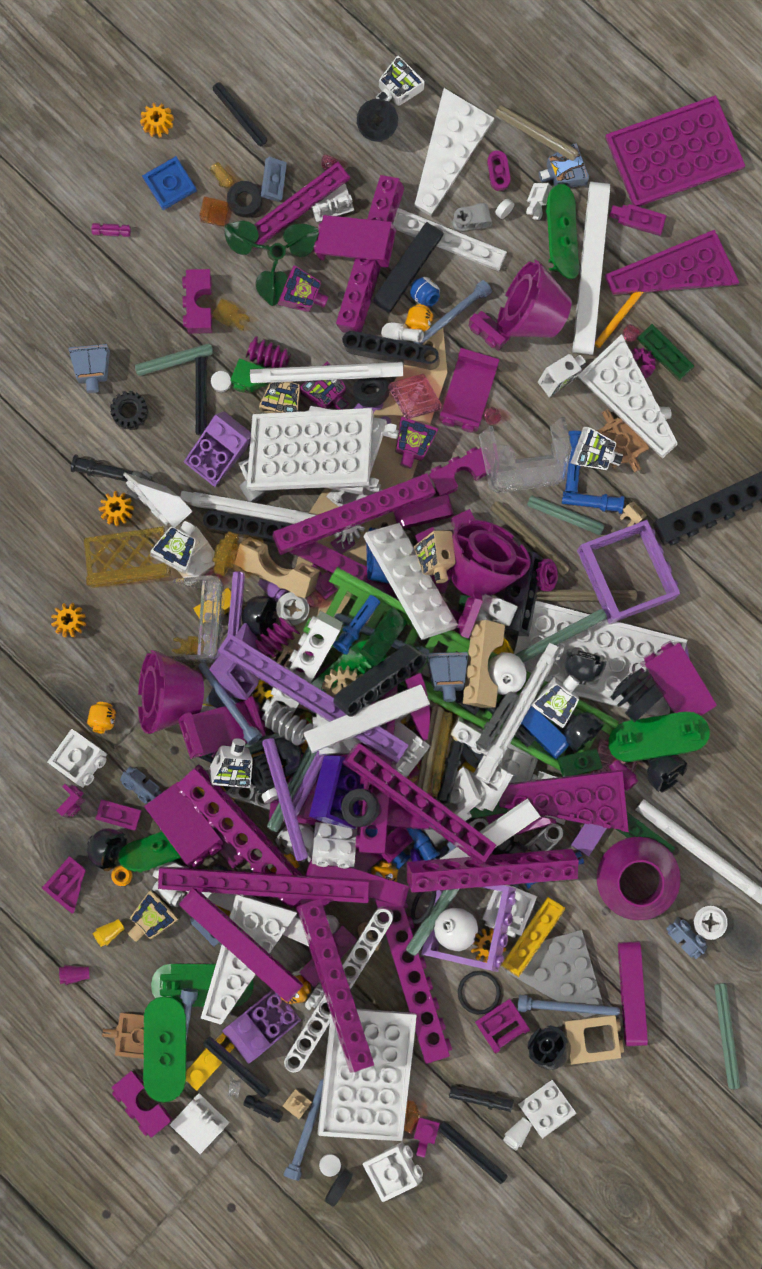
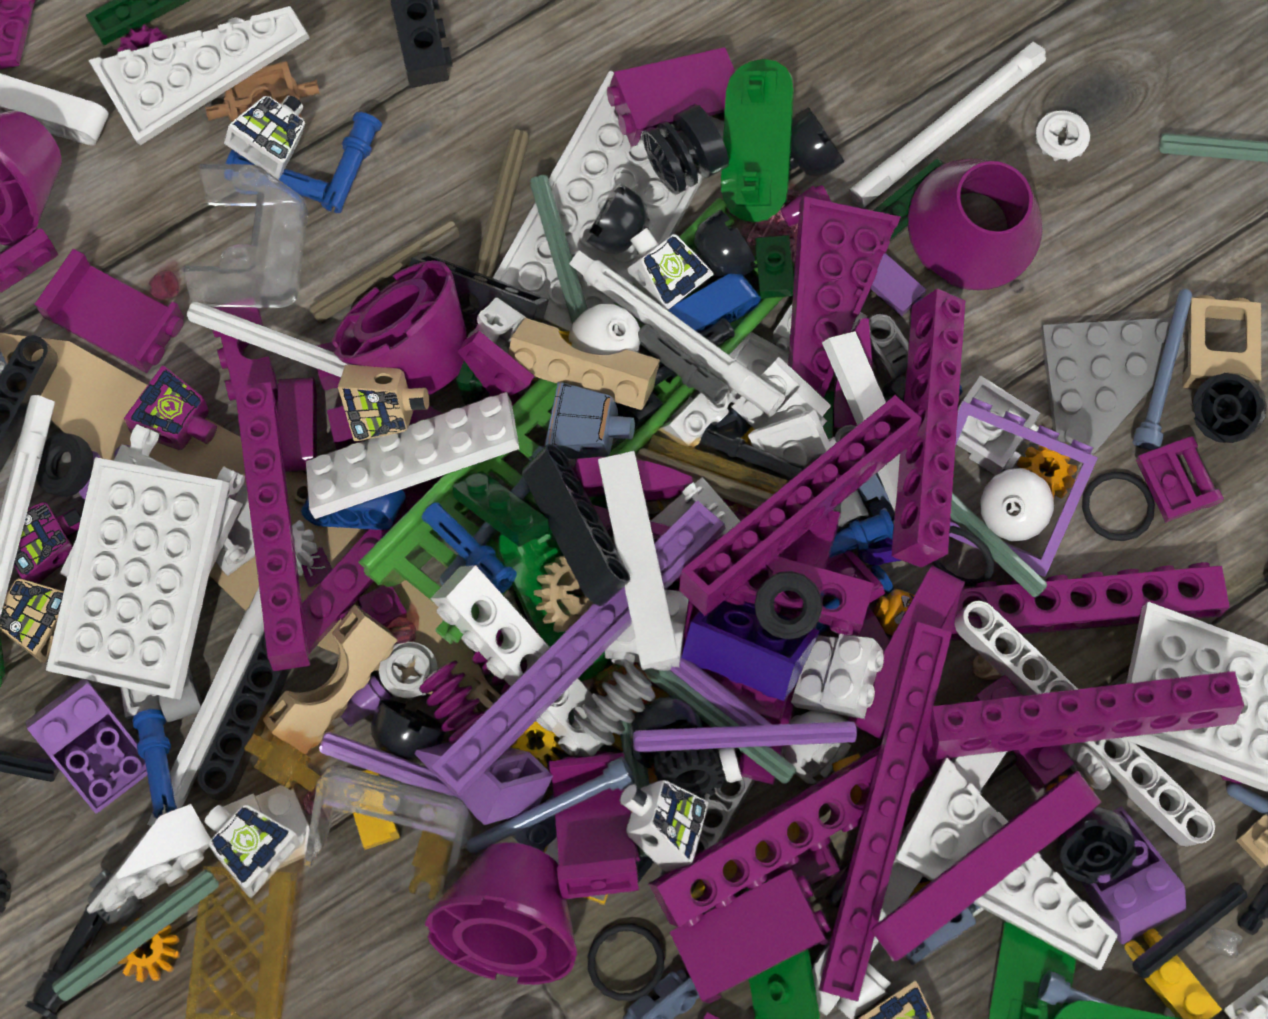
camera: 75 degrees left, 10 degrees down
clear pink tile [388,374,442,420] -> none
yellow tile [501,897,565,977] -> none
sand green axle [527,495,604,535] -> none
magenta gear [536,559,558,592] -> none
white torso [538,354,586,398] -> none
medium lavender window [577,520,680,624] -> none
light orange bar [595,292,644,348] -> none
magenta beam [618,941,648,1047] -> none
tan tile [620,501,647,527] -> none
clear pink hinge [623,324,640,342] -> none
sand blue hinge [666,917,707,959] -> none
none -> sand green axle [52,870,219,1001]
none -> blue pin [132,709,177,819]
none -> white axle [187,302,348,377]
none -> black piece [588,924,664,1001]
none -> black cylinder [1058,806,1136,884]

